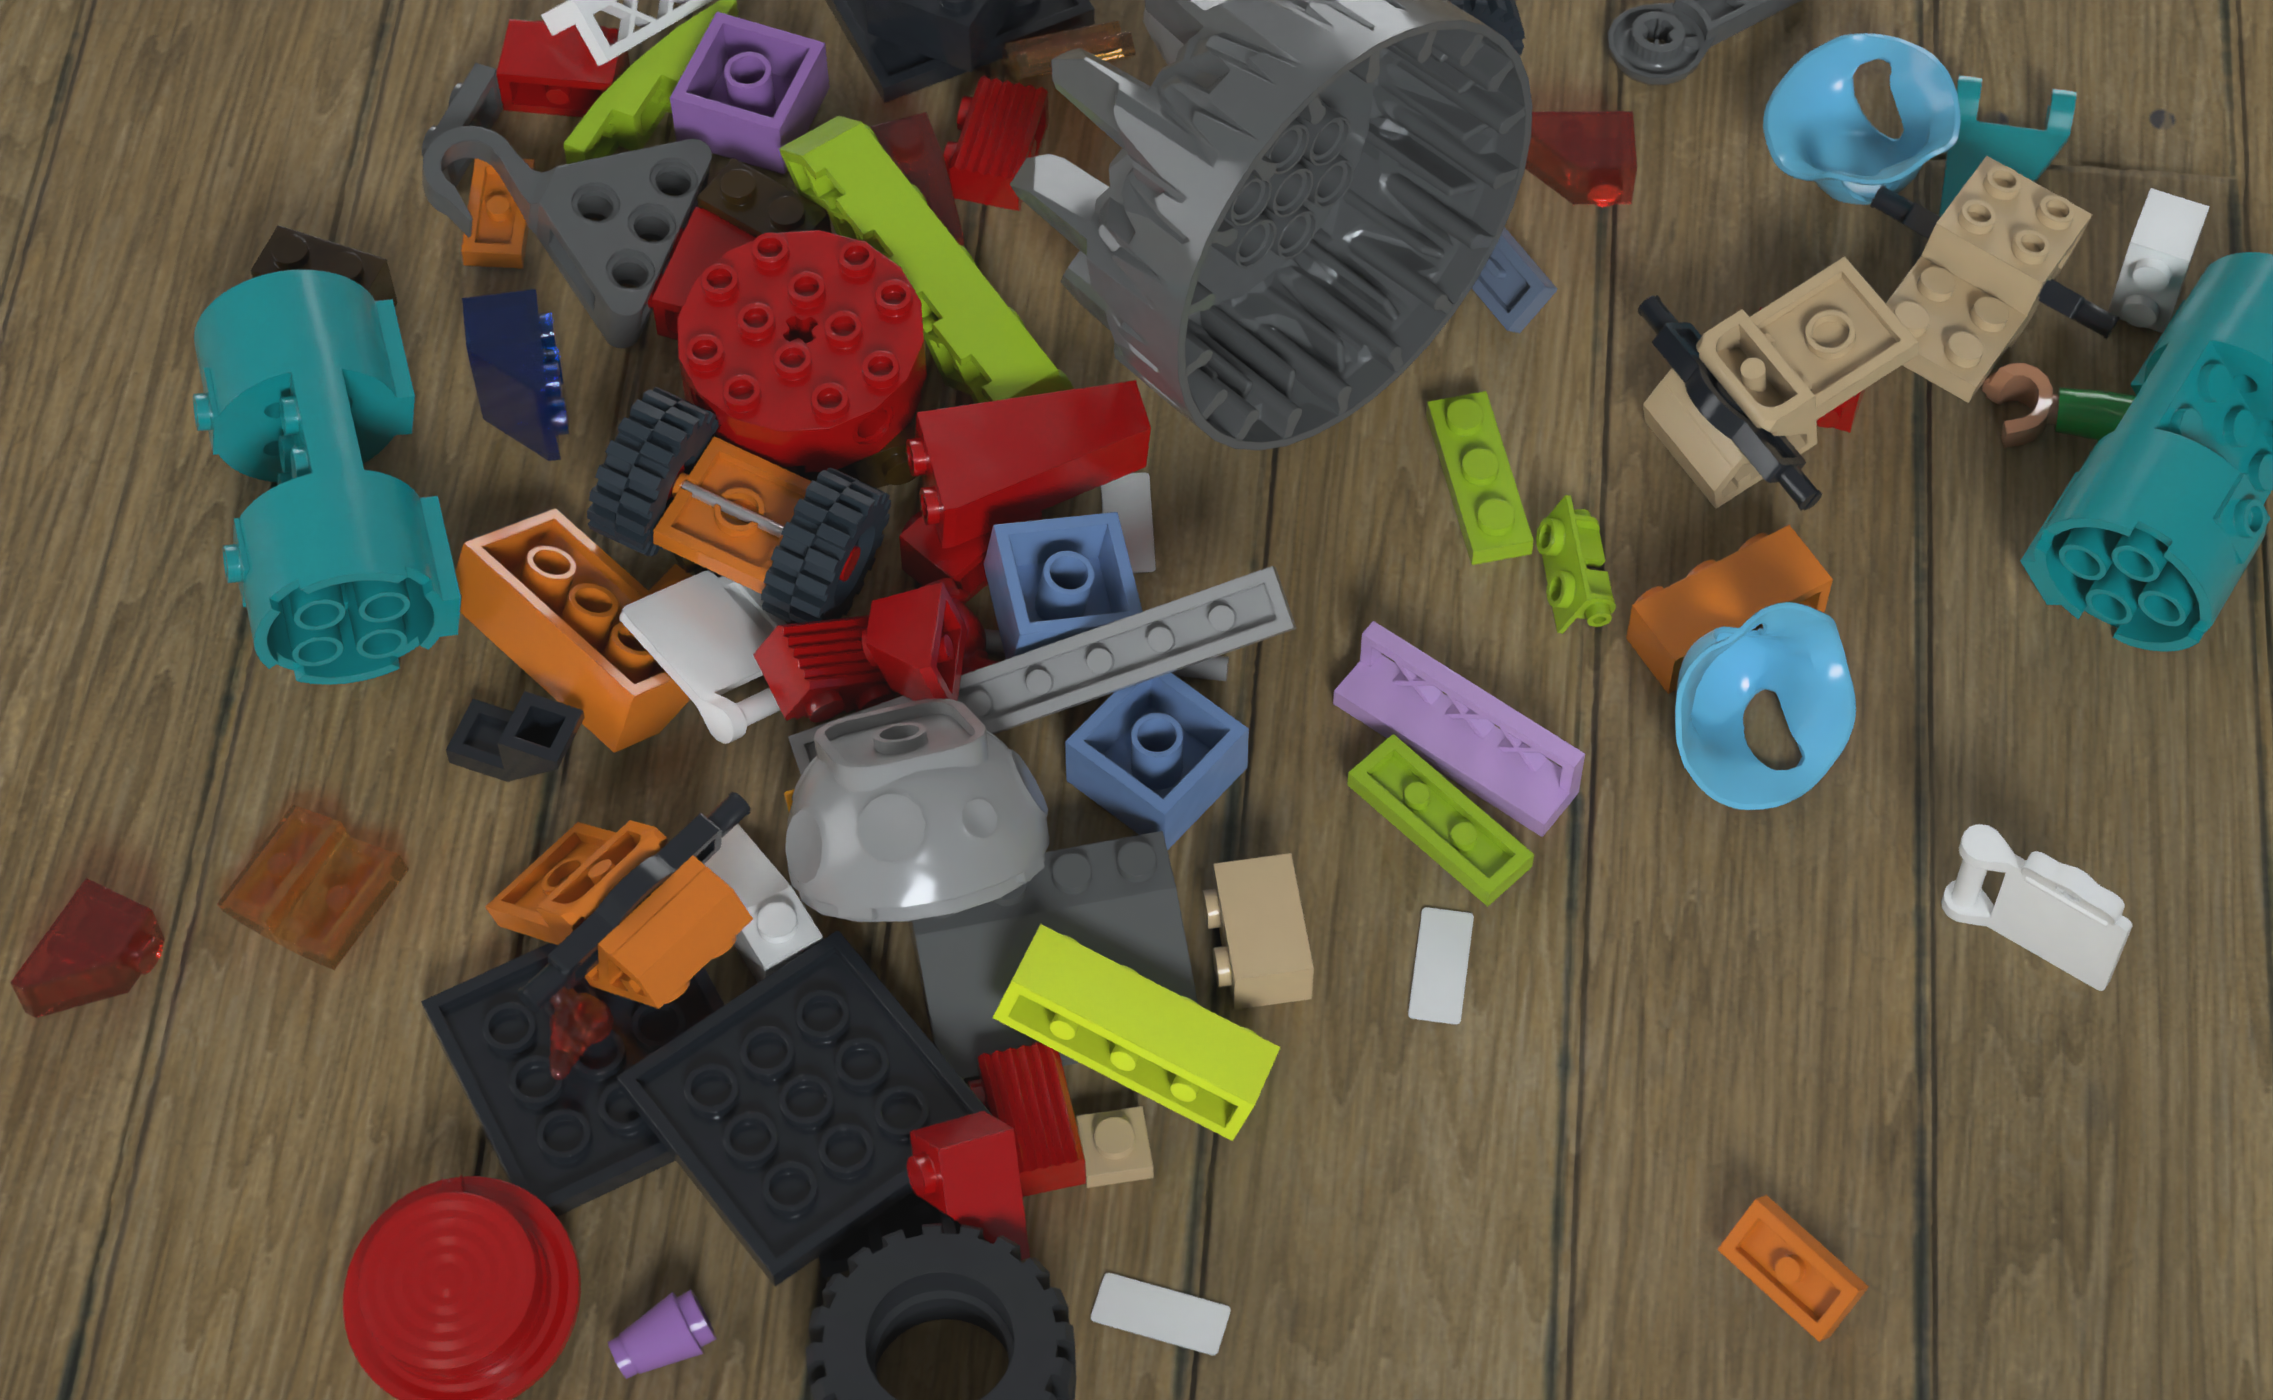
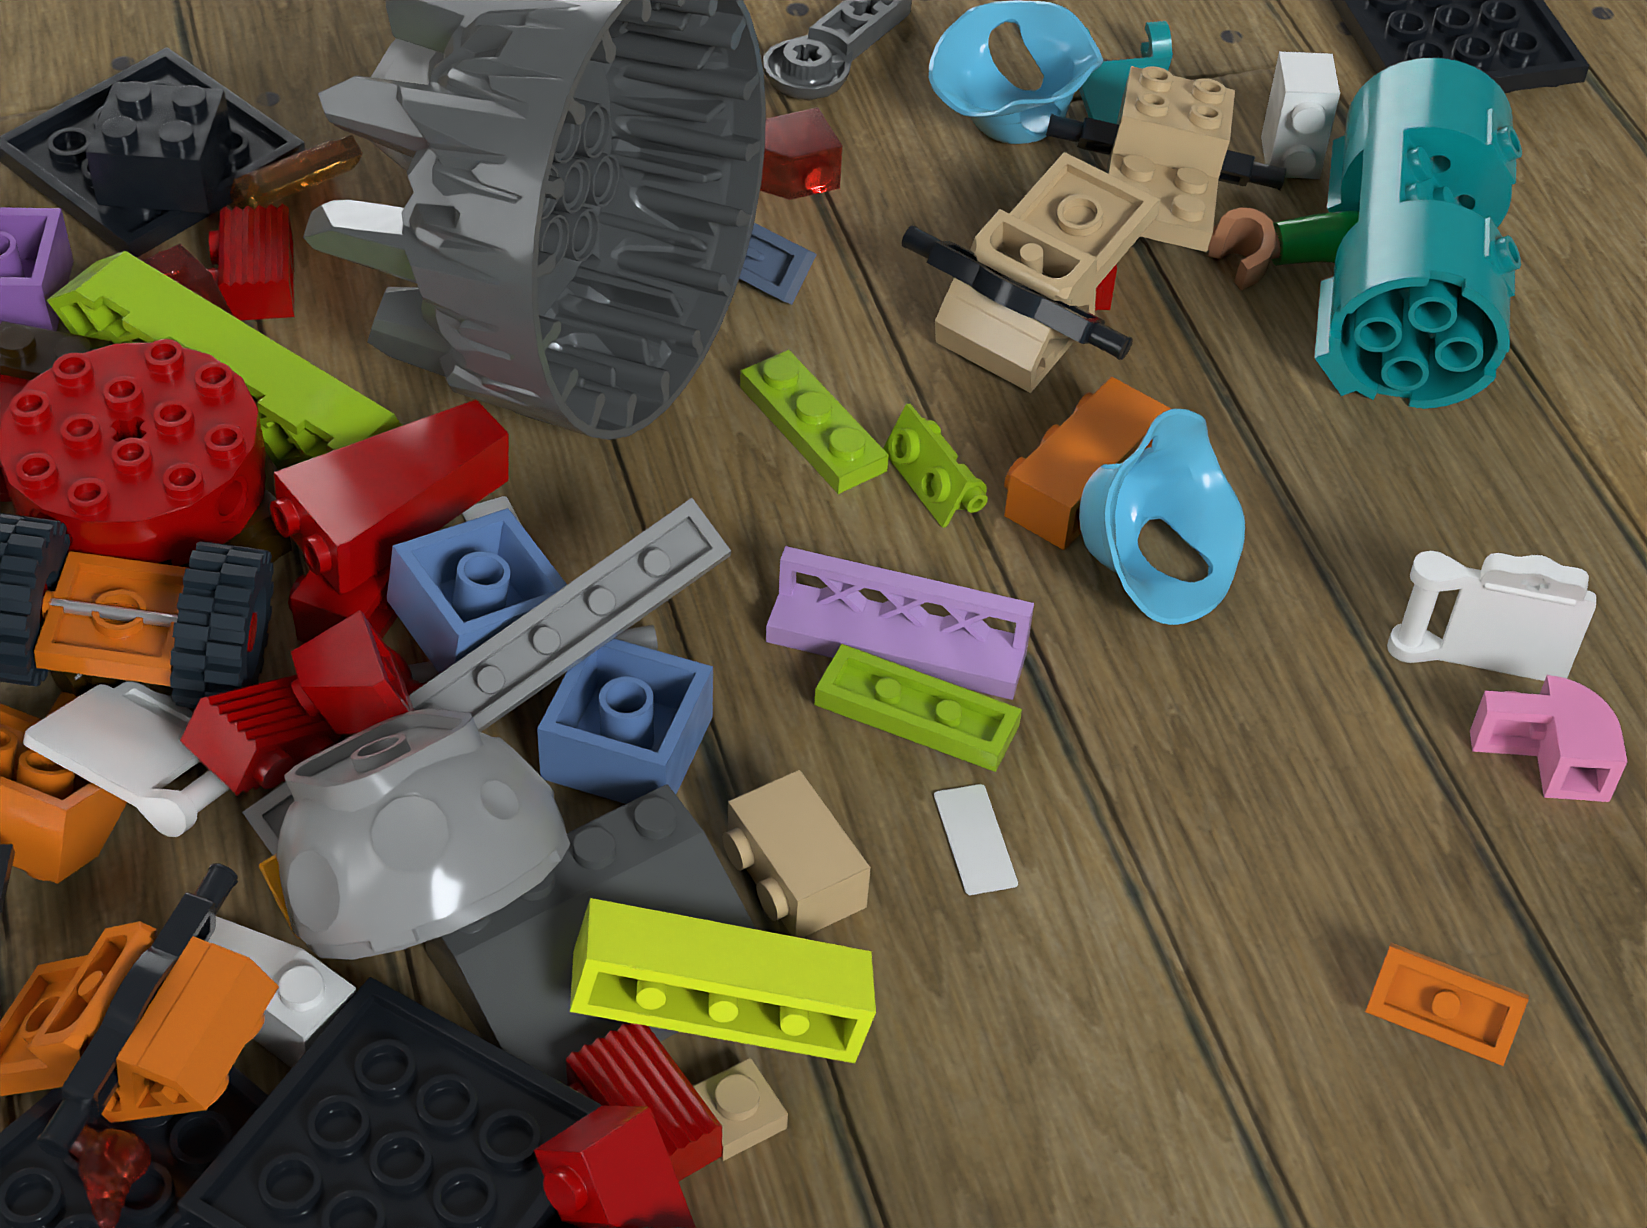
camera: 25 degrees left, 10 degrees down
none -> bright pink brick [1470,675,1627,802]

